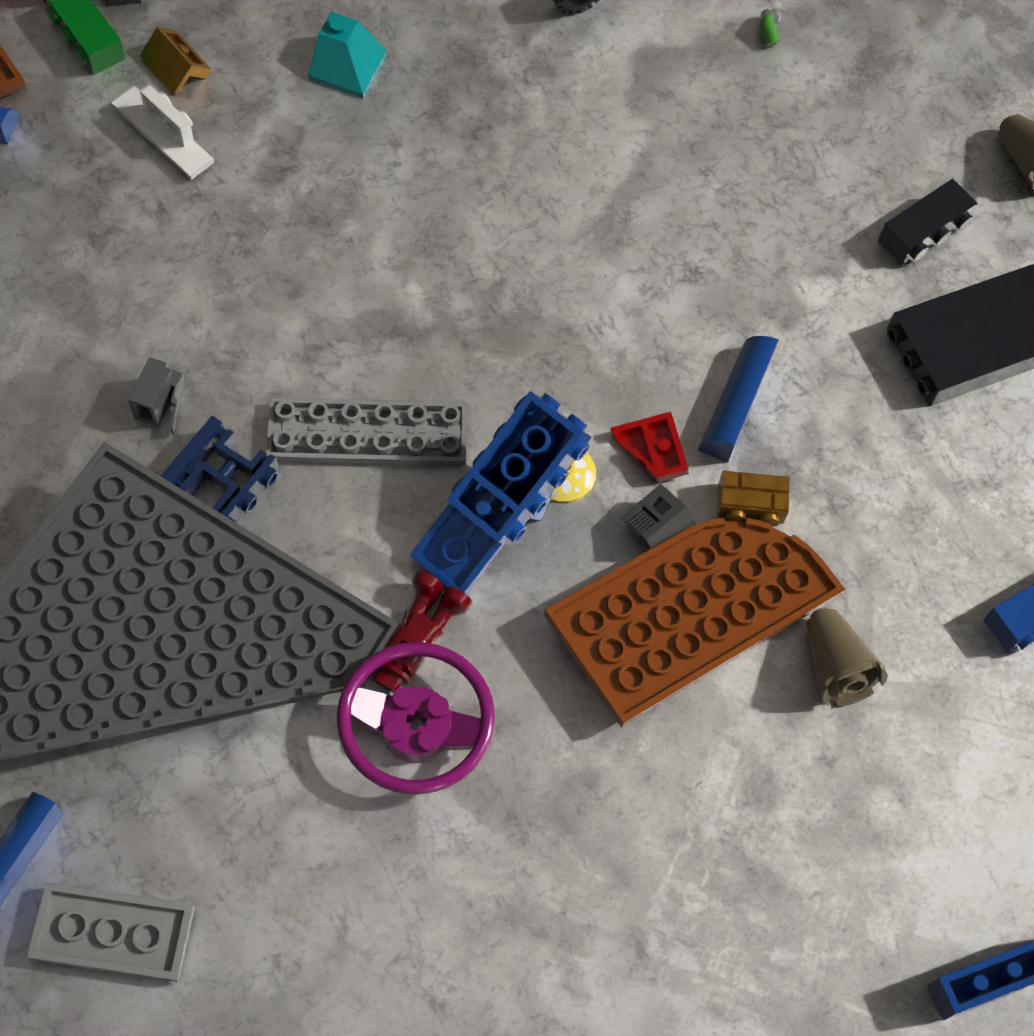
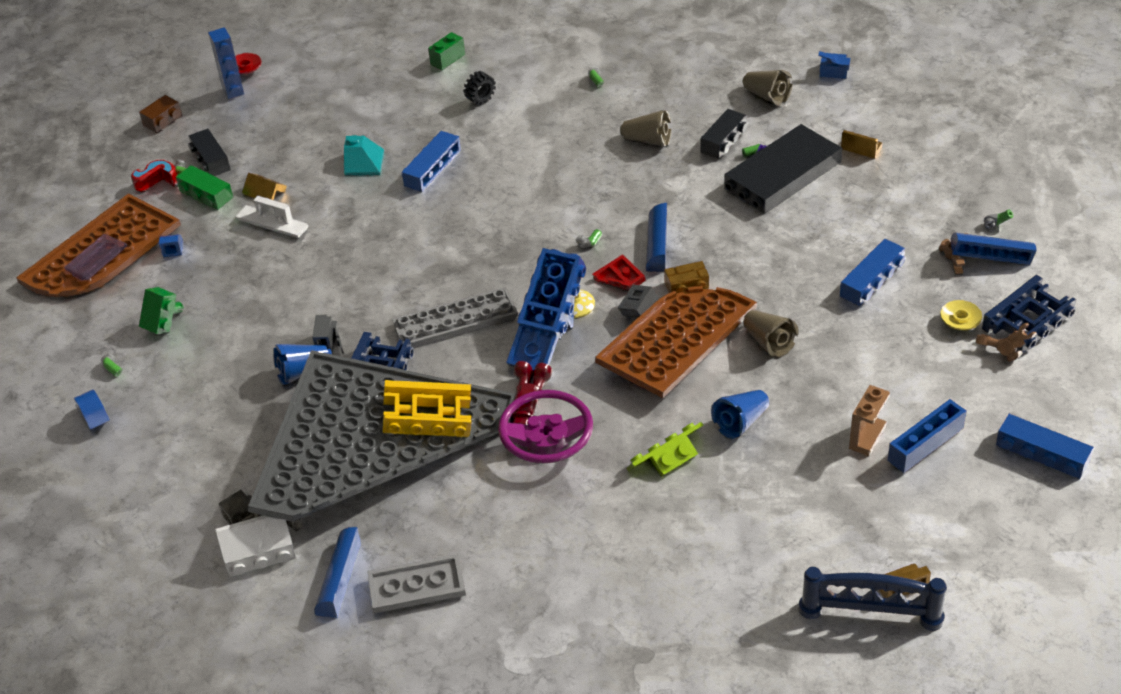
camera: 10 degrees left, 20 degrees down
none -> blue cone [273,344,332,385]
none -> yellow fence [383,380,472,437]
none -> blue brick [402,131,461,192]
none -> arm [576,229,602,249]
none -> dark tan cone [620,110,672,147]
none -> lime bracket [626,422,703,477]
none -> blue cone [711,390,769,439]
none -> bright green arm [742,144,766,157]
none -> medium nougat panel [849,385,890,456]

